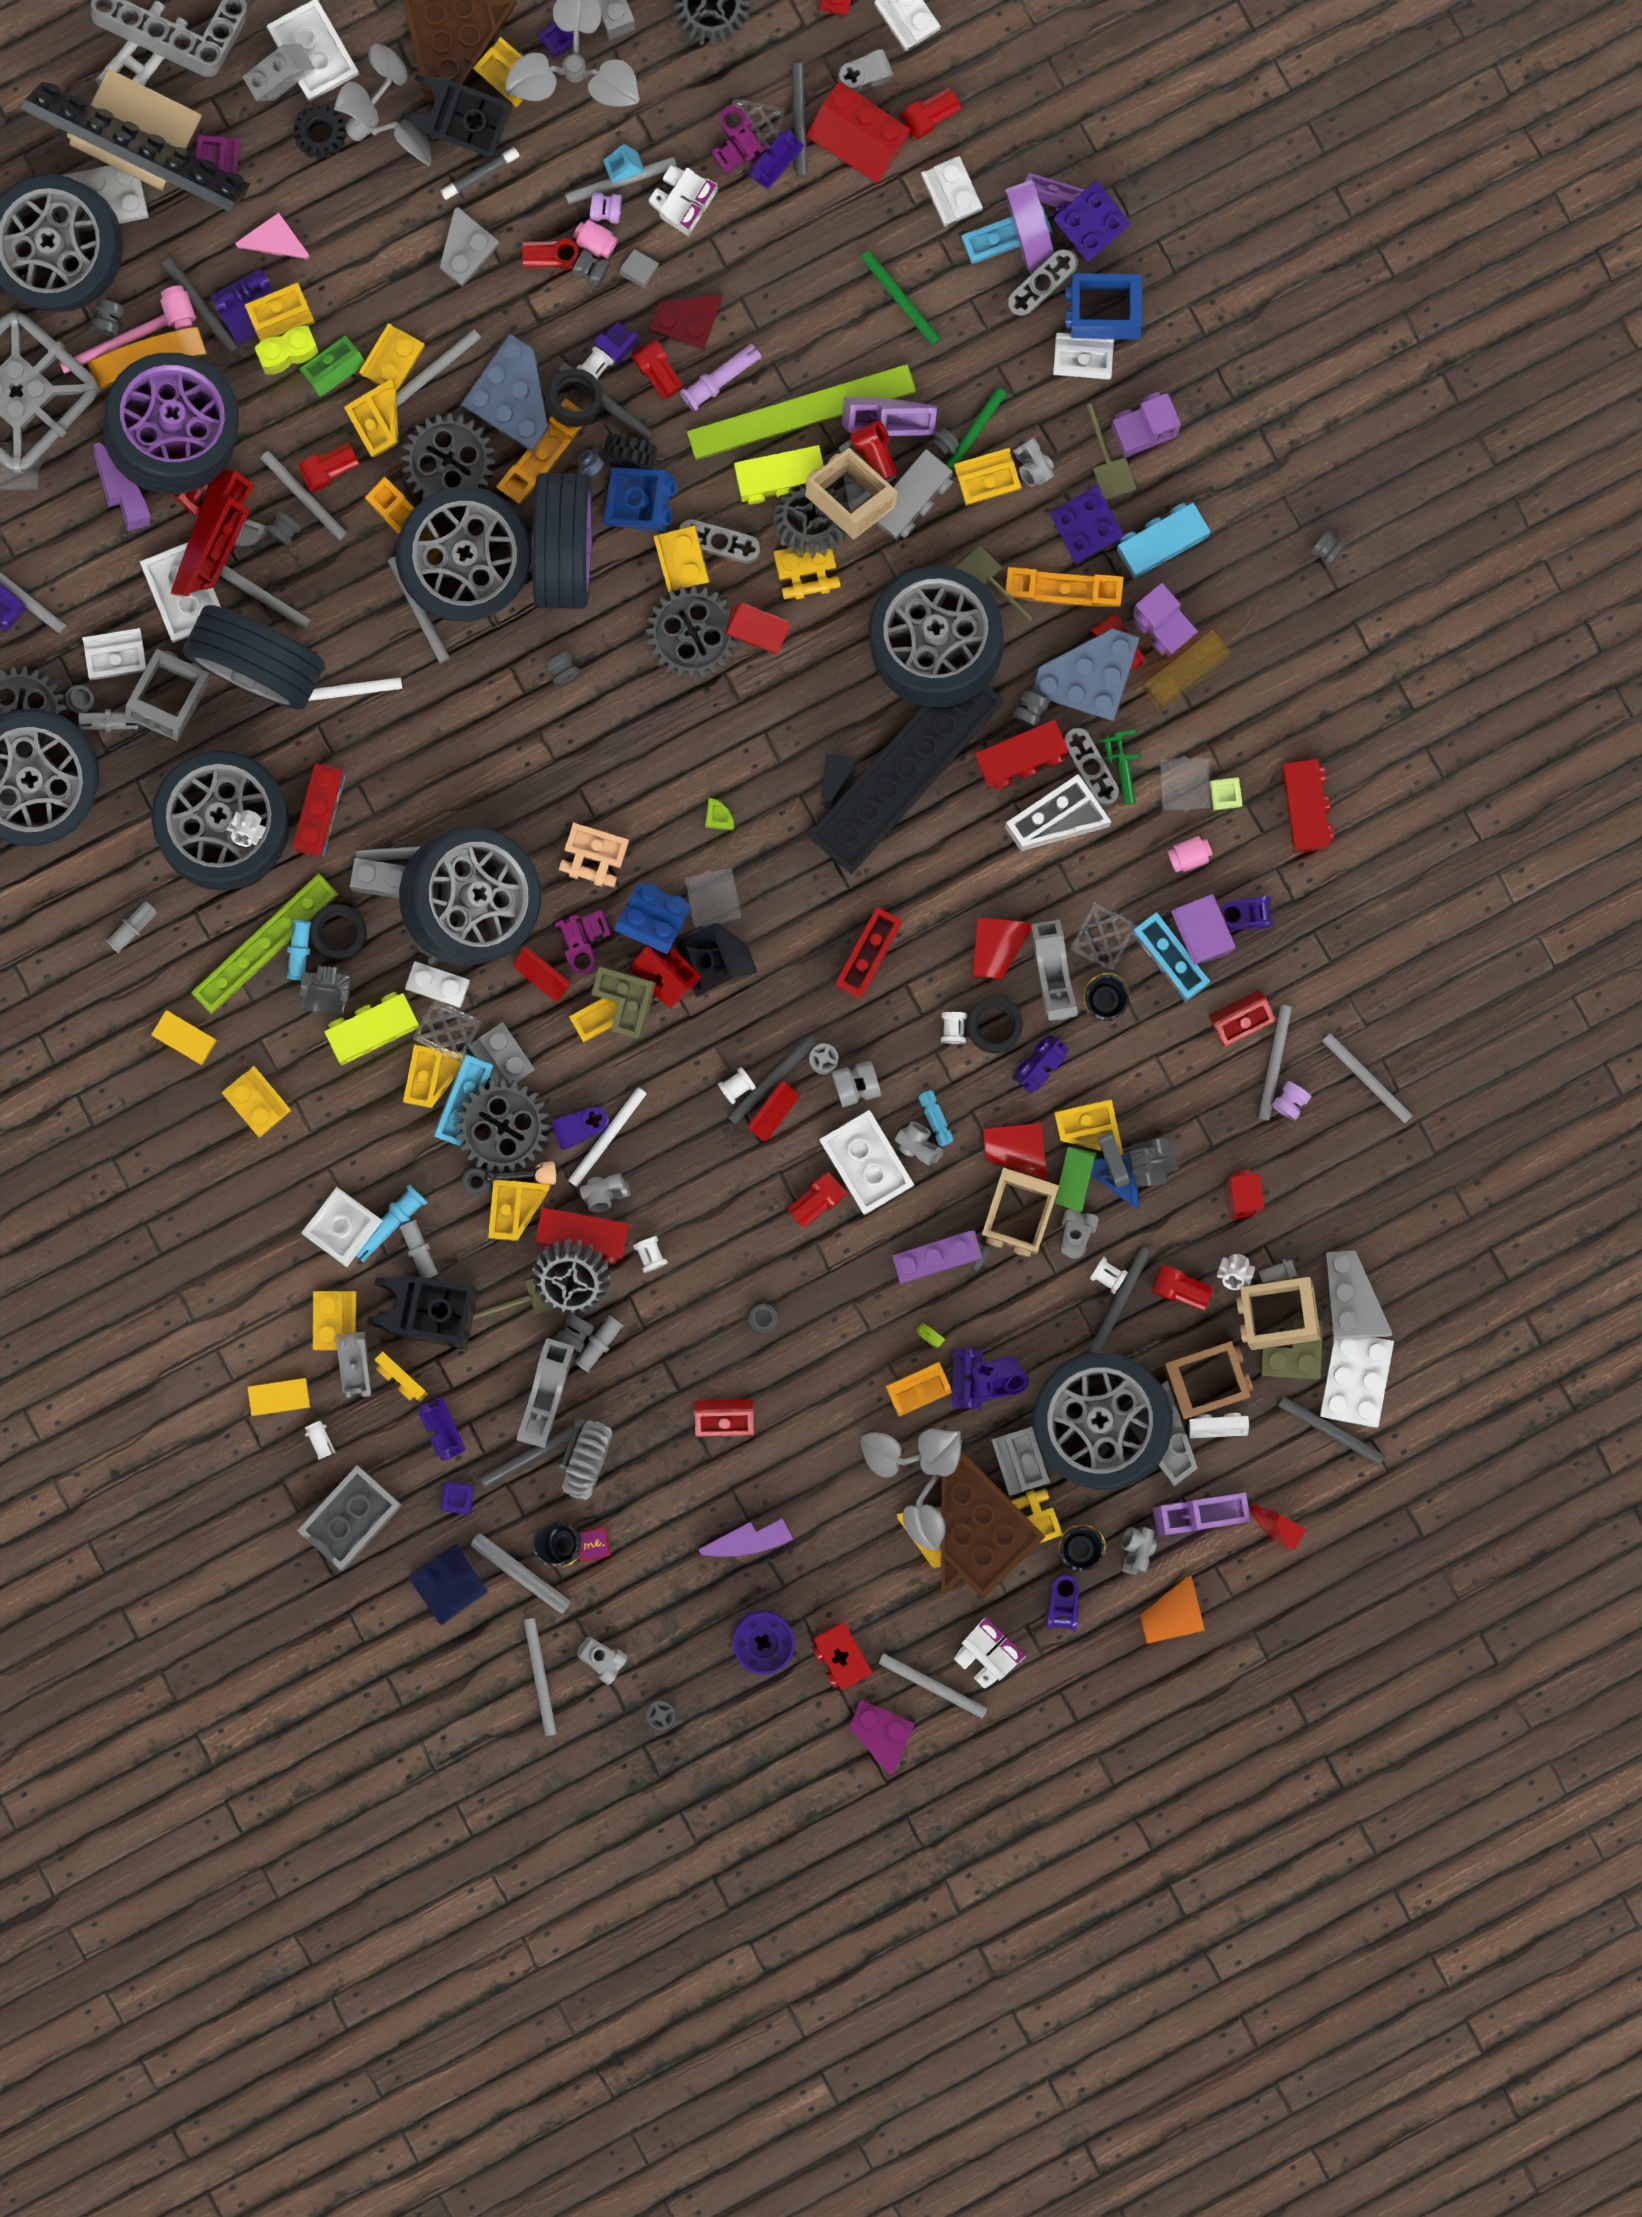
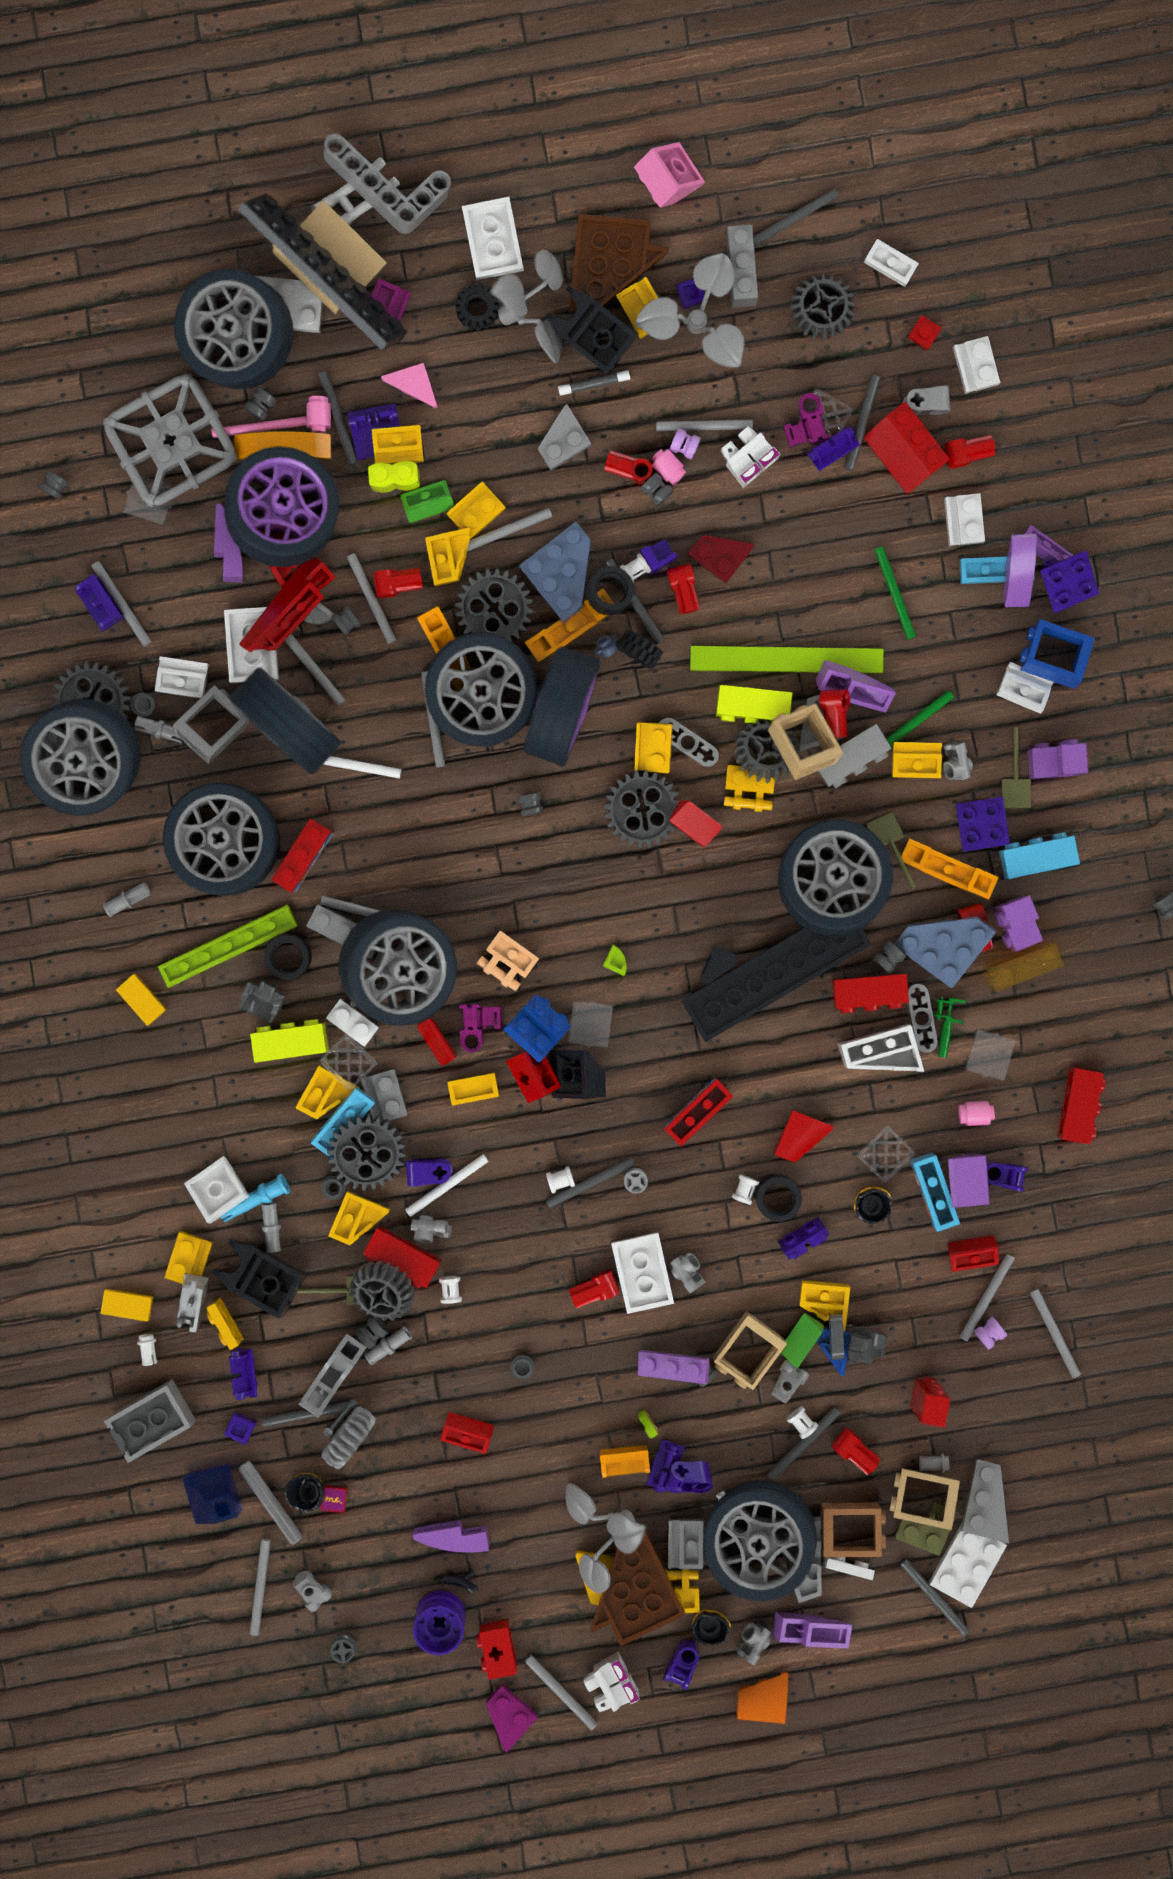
camera: 20 degrees right, 5 degrees up
yellow plate [221,1066,292,1138] -> none
white gear [227,810,266,847] -> none
light grey brick [242,44,315,101] -> none
medium azure pin [286,920,312,981] -> none
hinge [484,1161,556,1185] -> none
olive plate [591,966,656,1039] -> none
medium azure slope [603,144,644,183] -> none
blue plate [603,467,677,532] -> none
light grey slope [619,249,659,289] -> none
lavender pin [679,343,762,412] -> none
red slope [748,1081,799,1142] -> none
light grey wheel [831,1060,881,1108] -> none
medium azure axle [919,1090,953,1147] -> none
dark grey plate [933,428,959,456] -> none
red slope [982,1123,1047,1181] -> none
light grey beam [1008,250,1078,315] -> none
light grey arch [1031,920,1078,1021] -> none
yellowish green tile [1209,777,1243,811] -> none
white gear [1217,1254,1255,1290] -> none
red slope [1249,1503,1306,1552] -> none
none -> black bar [443,1571,478,1594]

